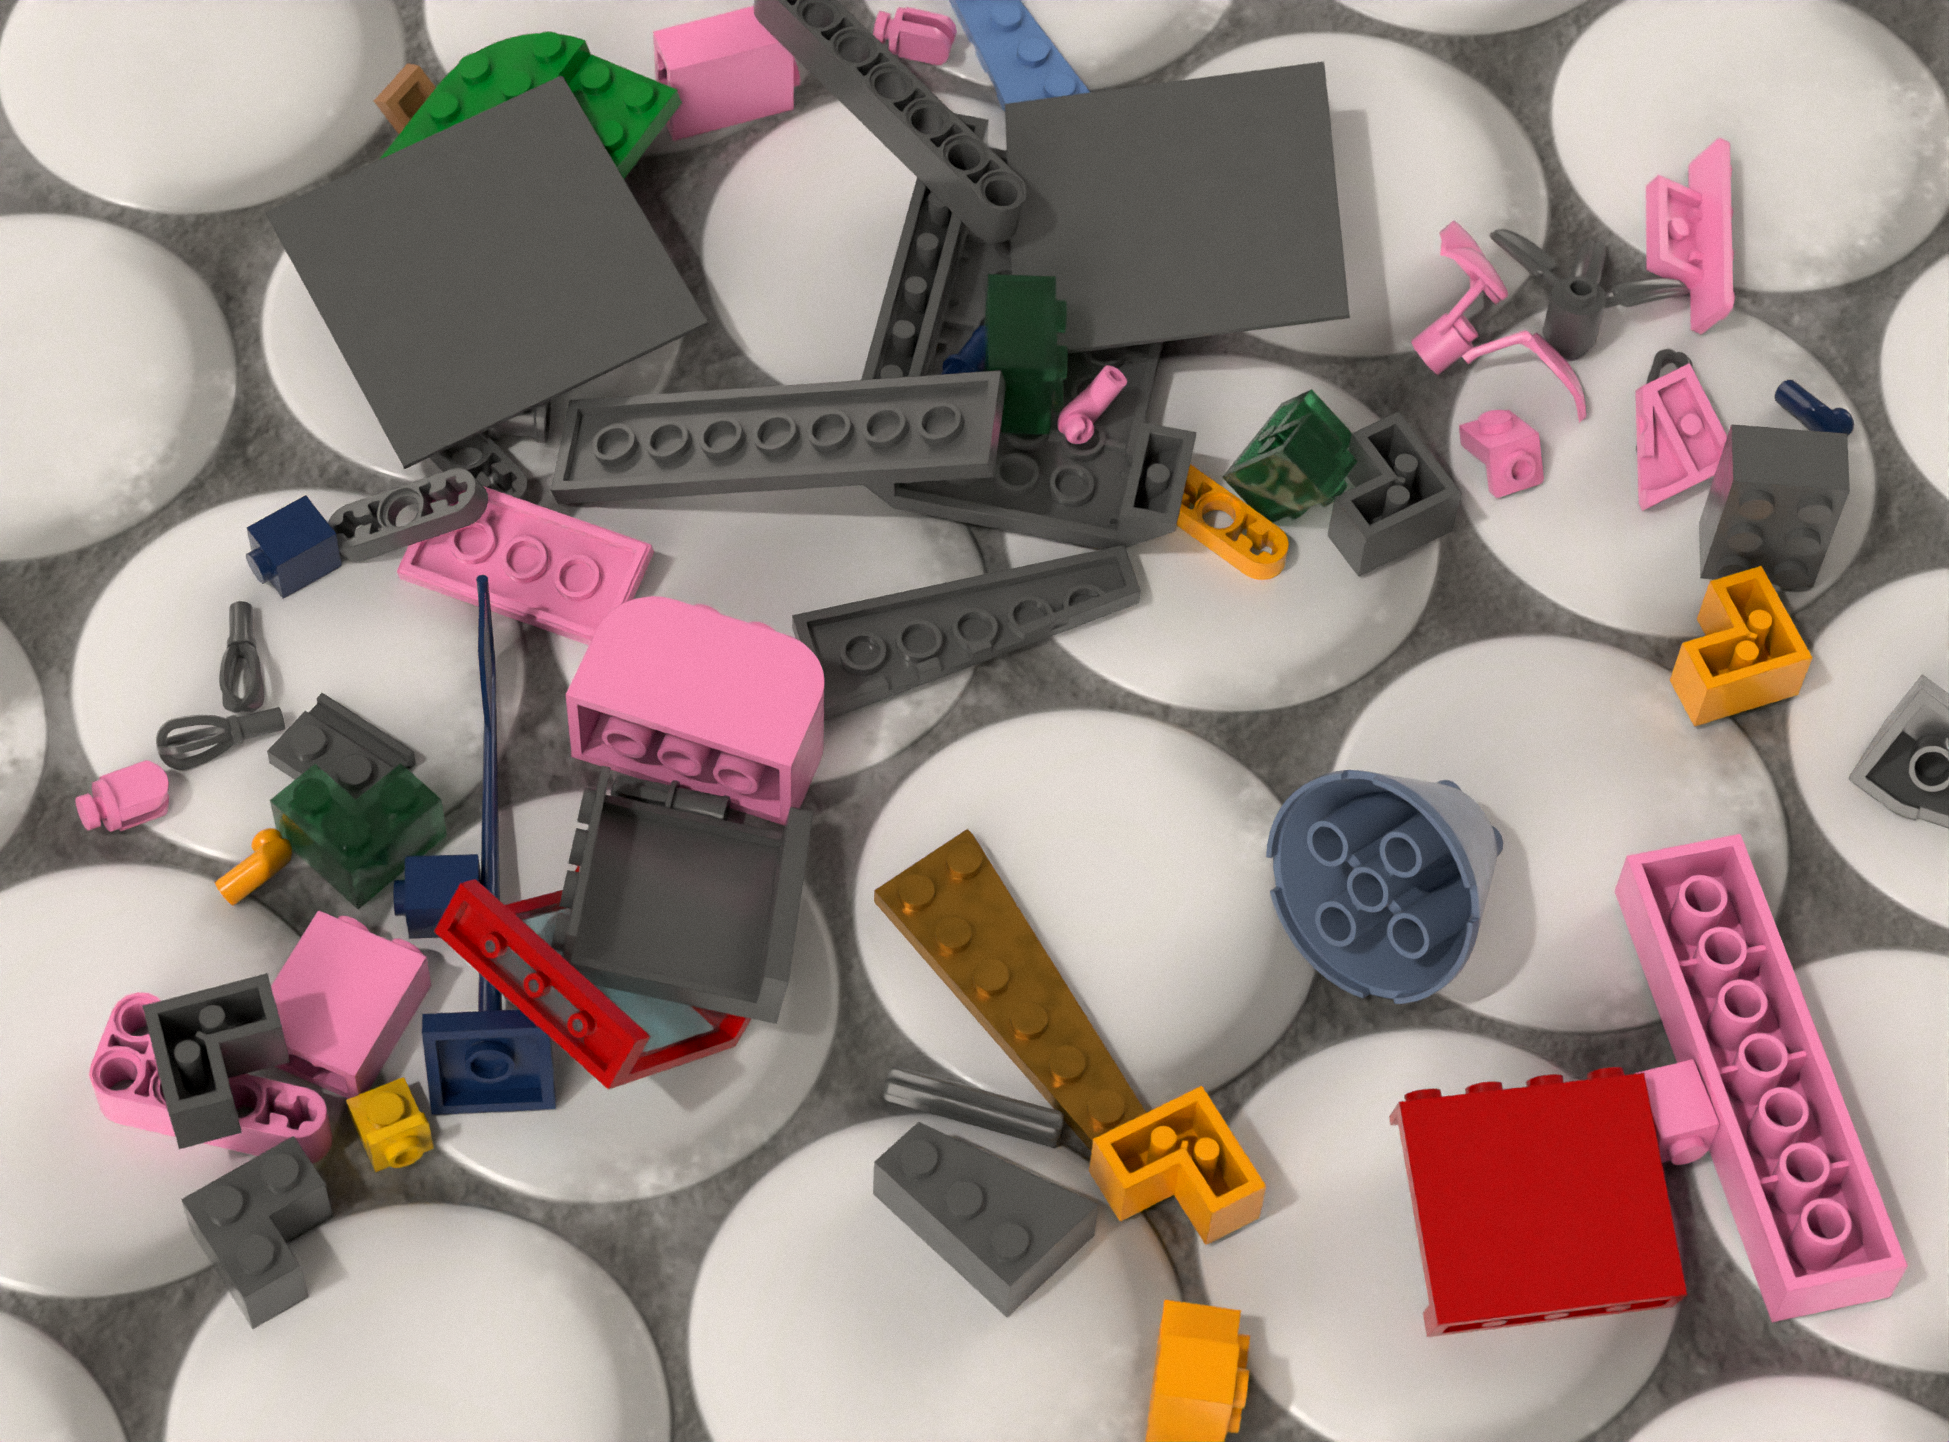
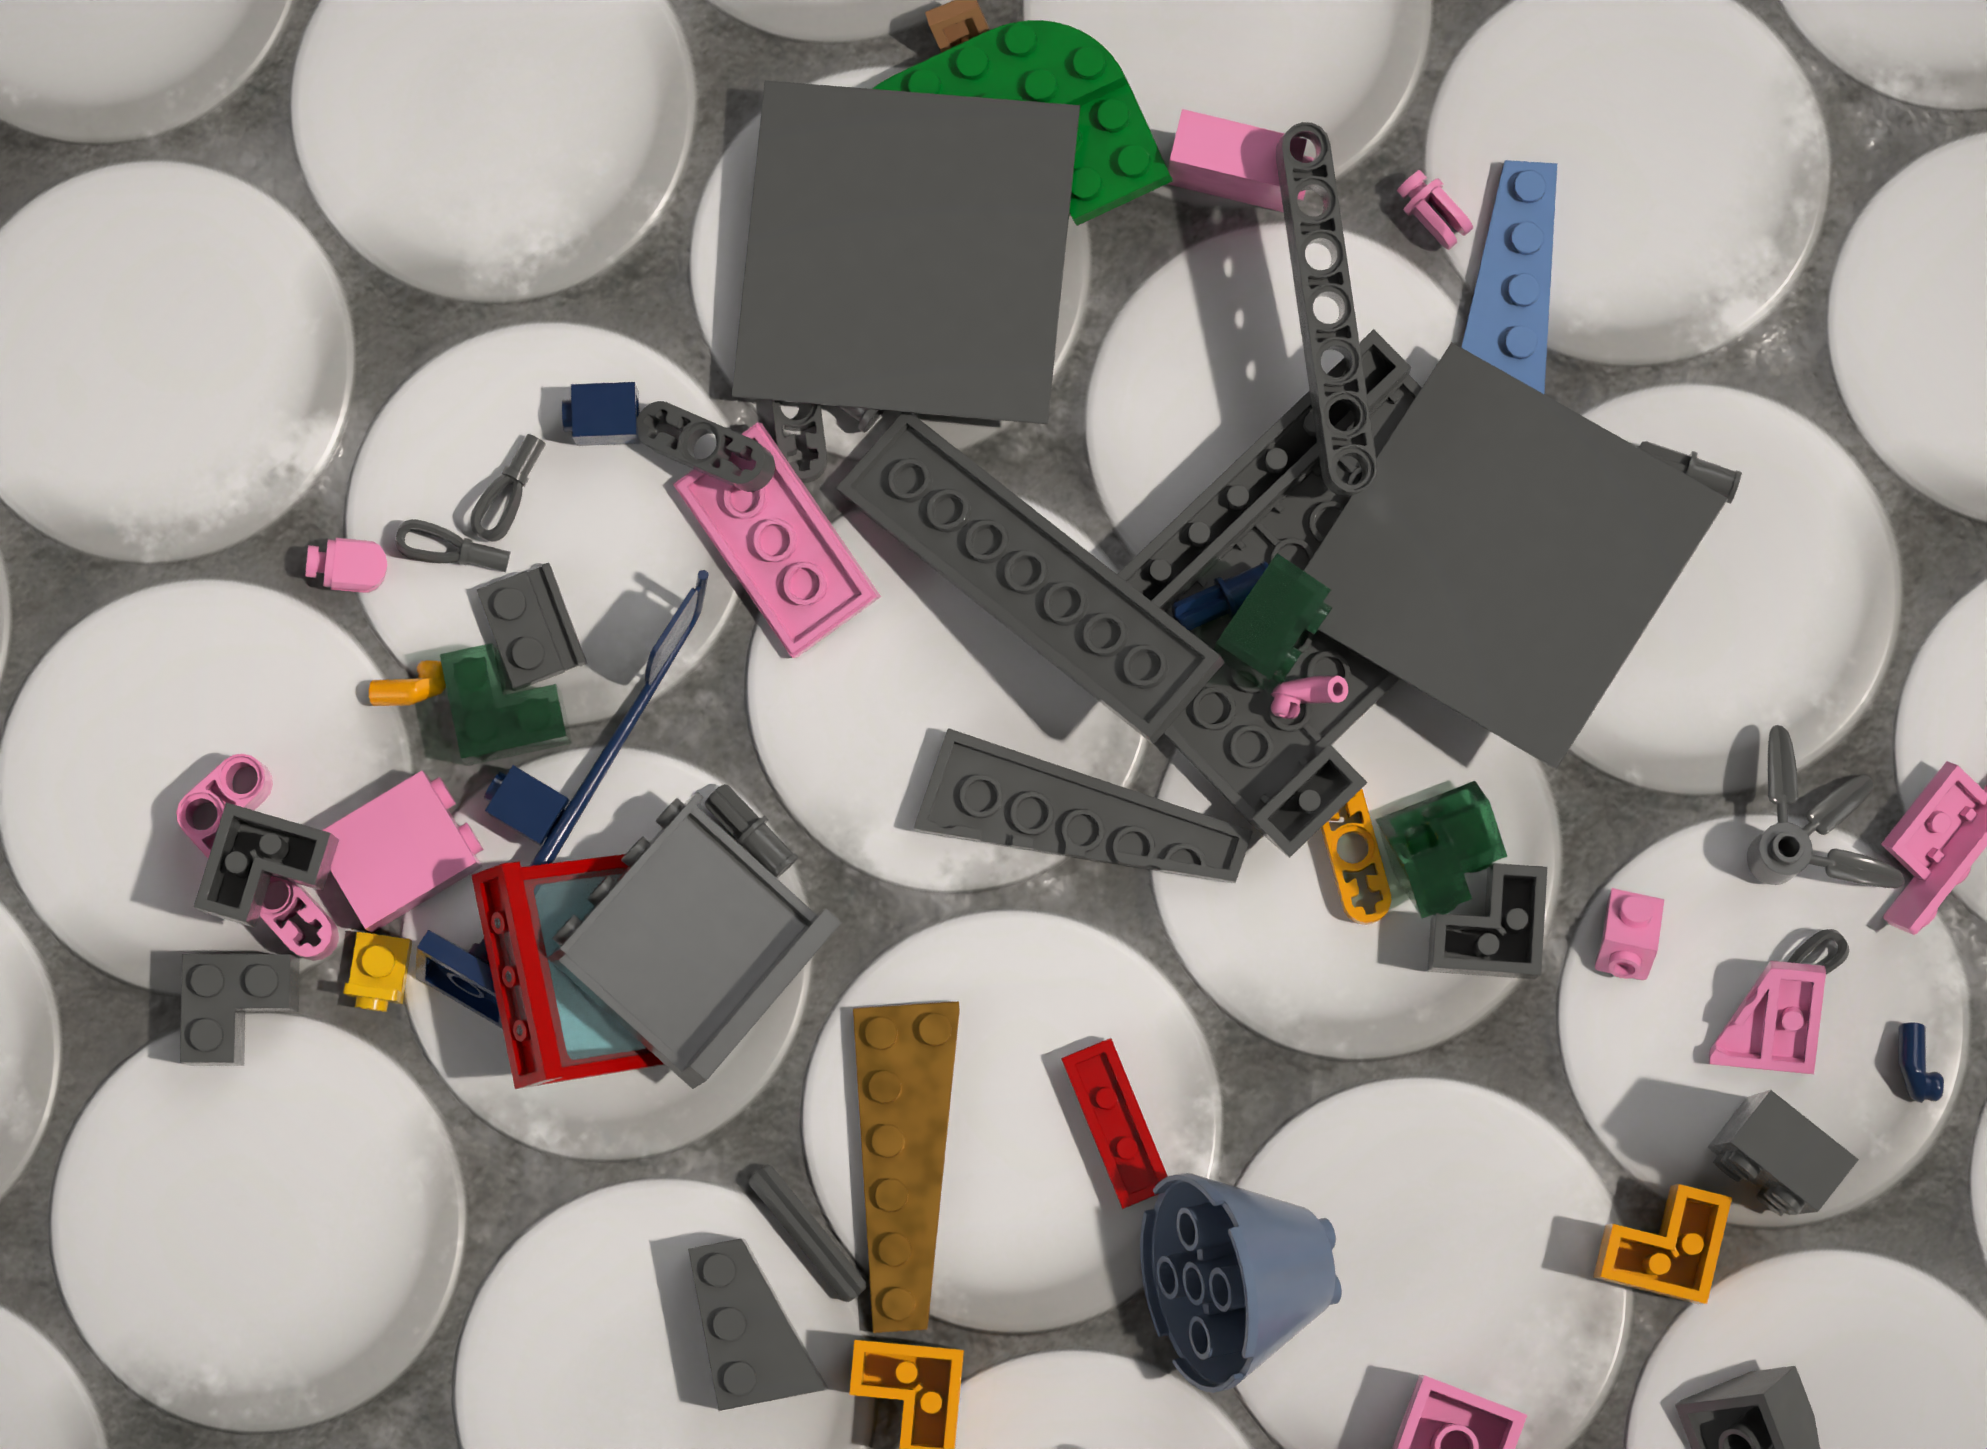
camera: 40 degrees right, 25 degrees up
bright pink brick [566,596,824,826] -> none
bright pink plant [1411,221,1586,423] -> none
none -> red plate [1061,1038,1168,1209]

